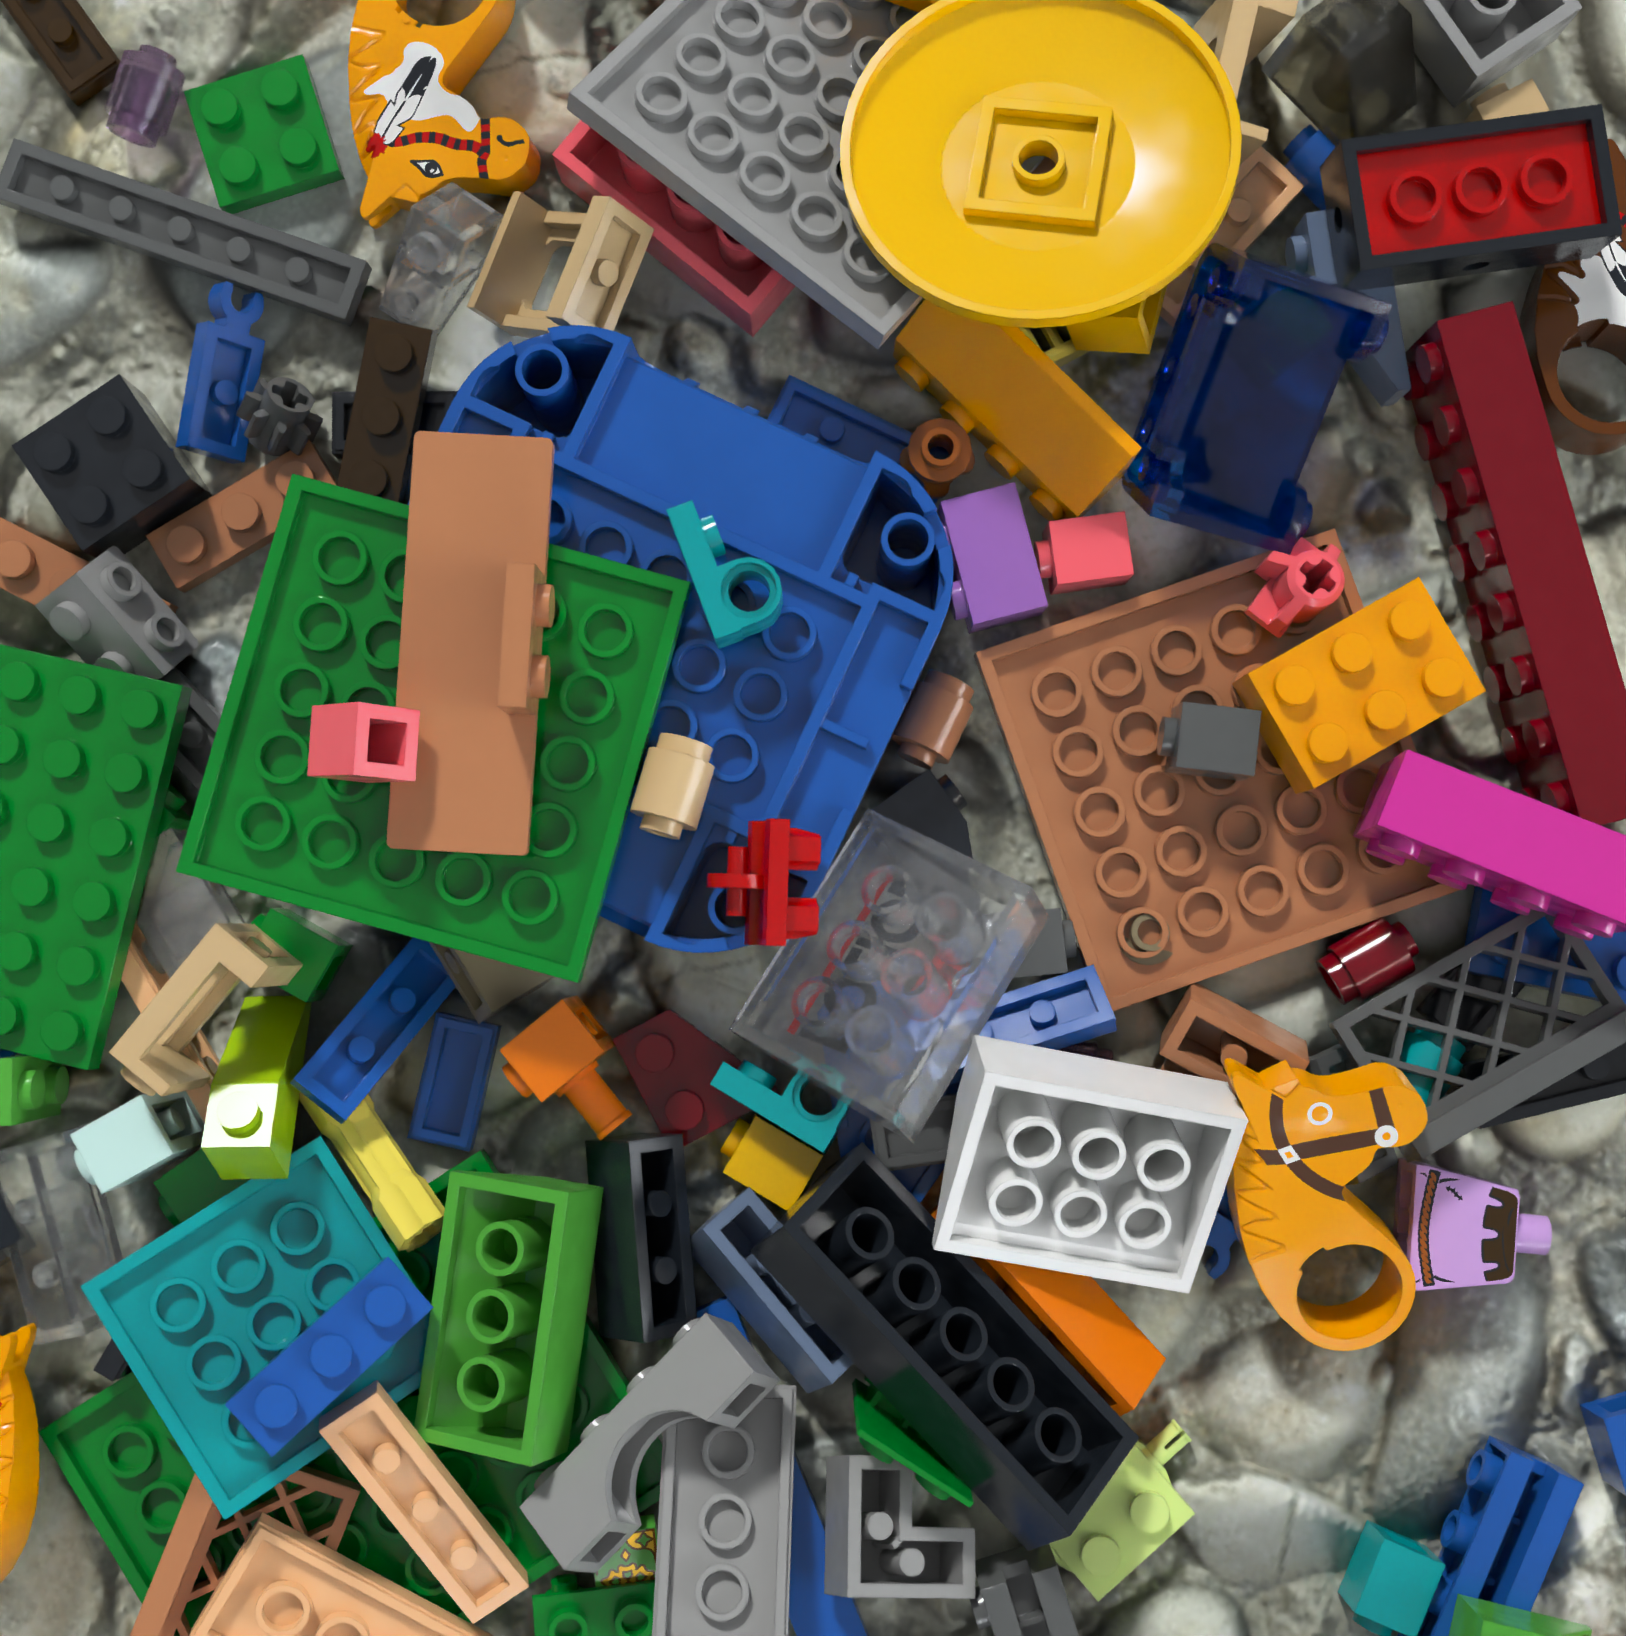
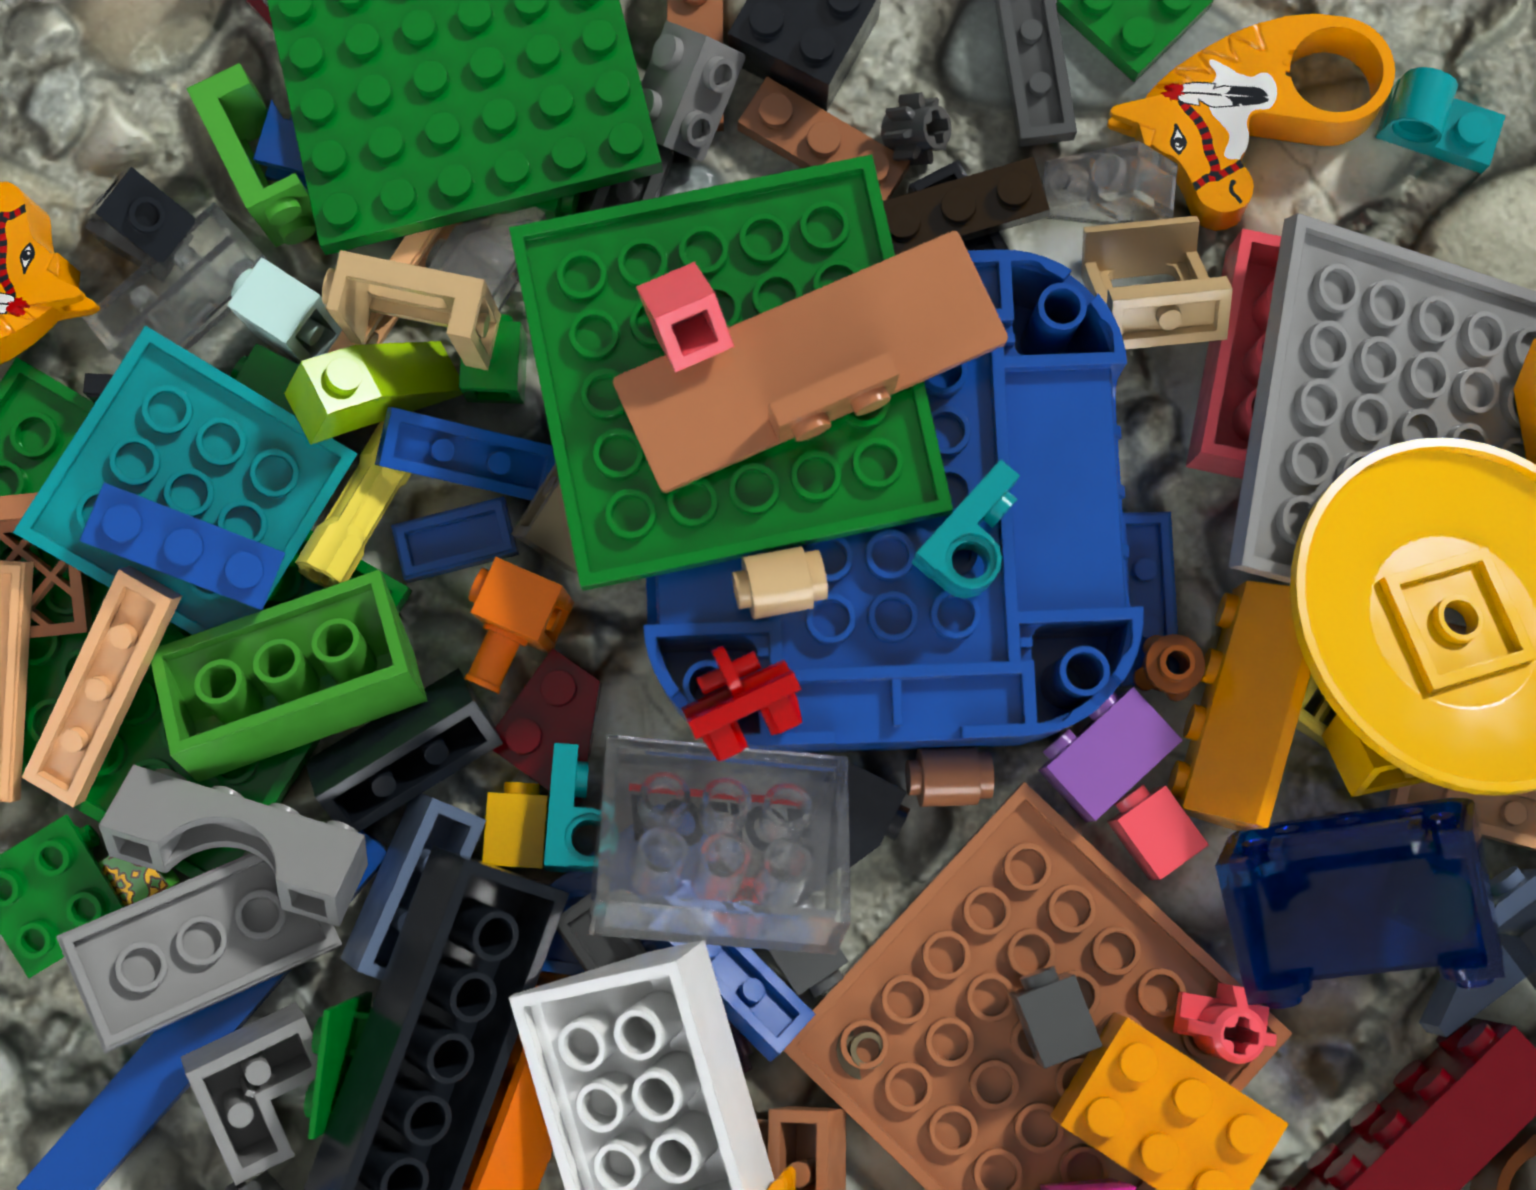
camera: 60 degrees right, 5 degrees down
blue plate [176,281,265,464] -> none

